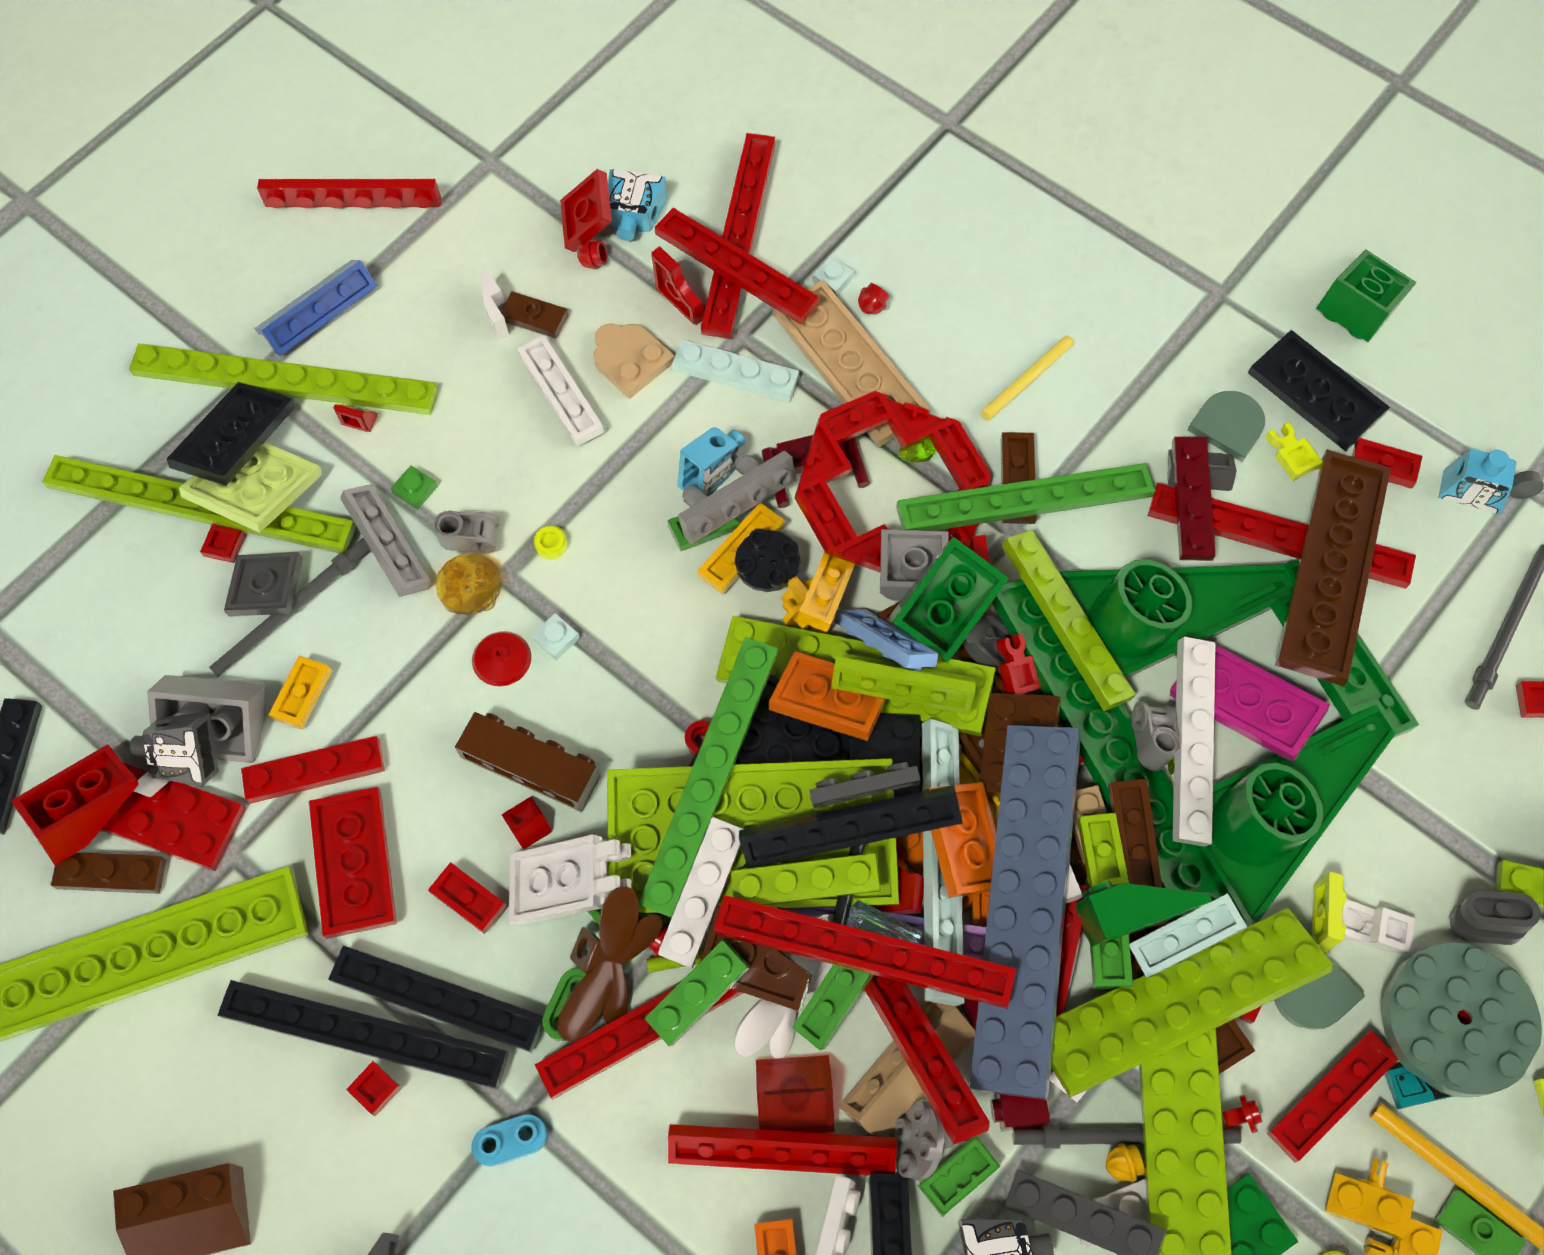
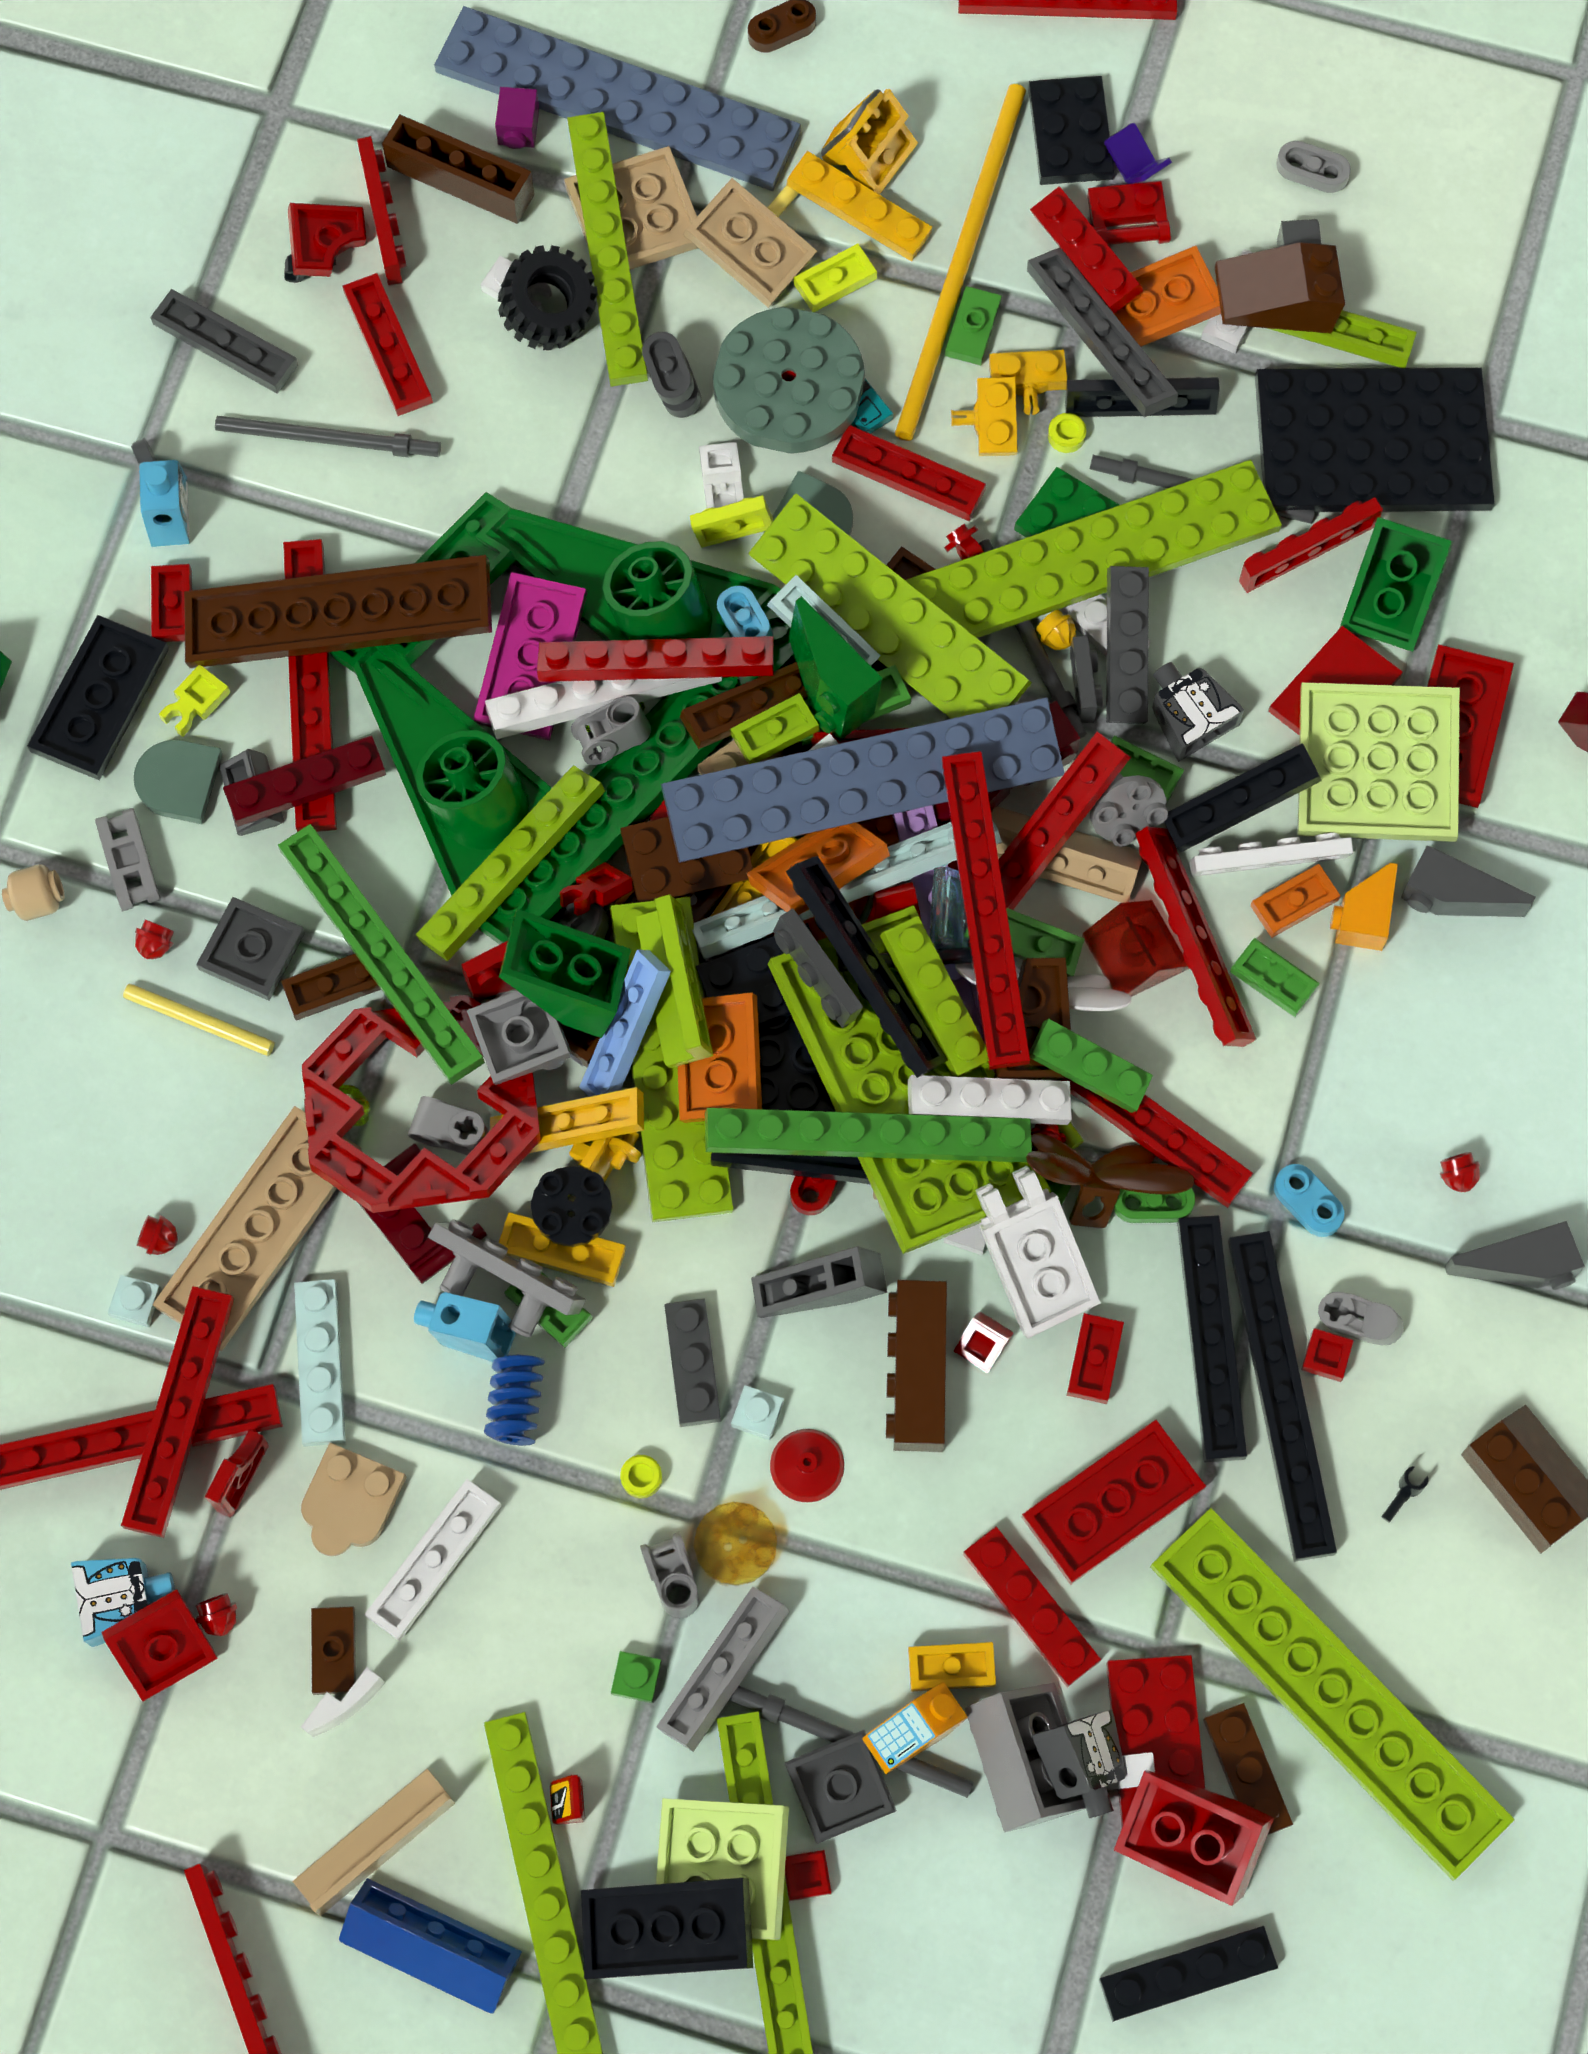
camera: 115 degrees left, 5 degrees up
none -> tan head [2,864,65,921]
none -> light grey plate [95,808,161,912]
none -> red plate [135,919,174,959]
none -> dark grey plate [196,897,305,1001]
none -> tan panel [292,1769,455,1916]
none -> light grey piece [408,1096,489,1155]
none -> blue piece [484,1354,545,1446]
none -> red plate [537,636,774,682]
none -> dark grey plate [664,1298,721,1427]
none -> medium azure plate [717,586,773,637]
none -> dark grey slope [751,1246,887,1318]
none -> slope [862,1682,968,1774]
none -> dark grey plate [1070,636,1103,723]
none -> bright green plate [1230,938,1320,1017]
none -> light grey piece [1318,1292,1404,1345]
none -> black hand [1381,1466,1428,1523]

